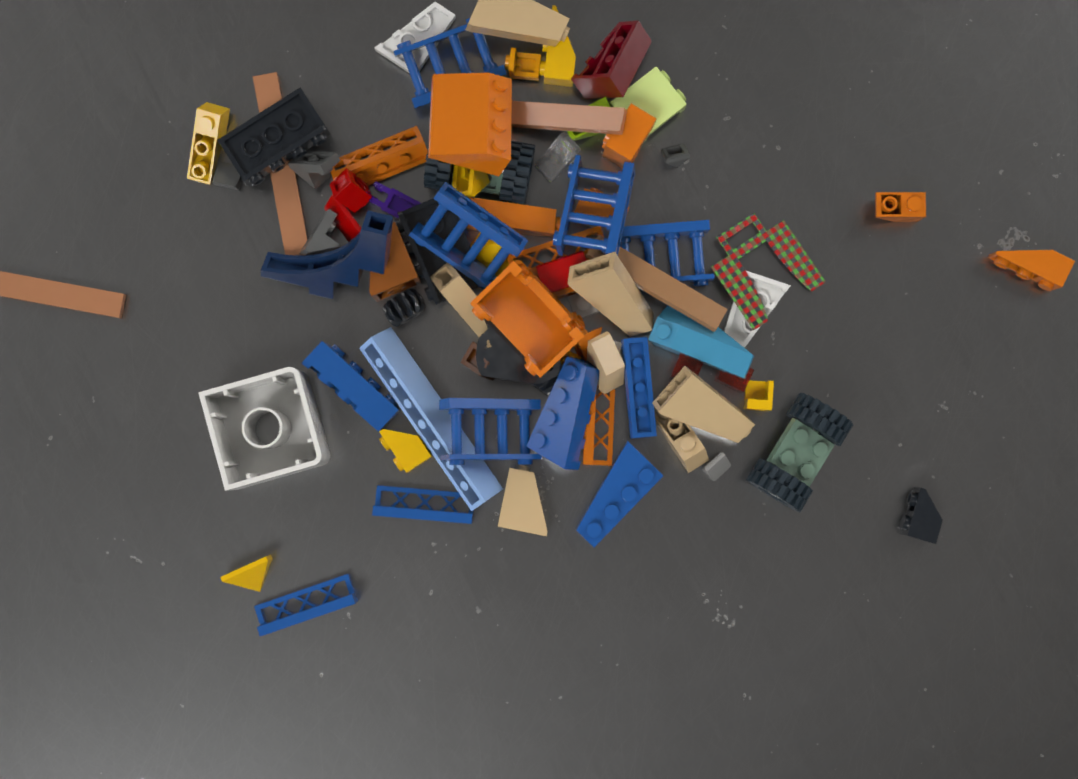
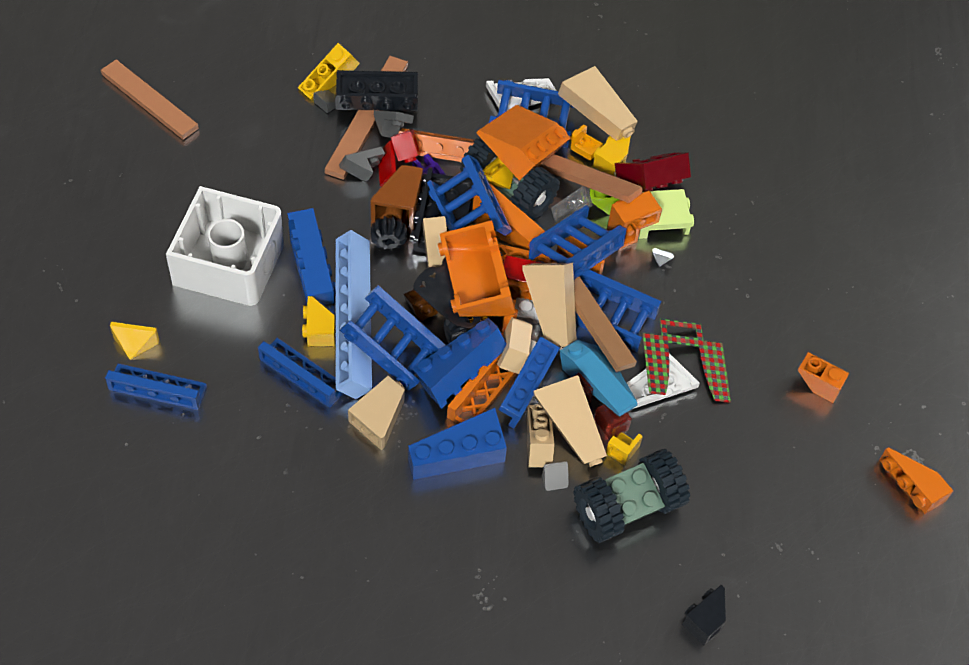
camera: 30 degrees right, 30 degrees down
dark blue arch [261,210,393,299] -> none

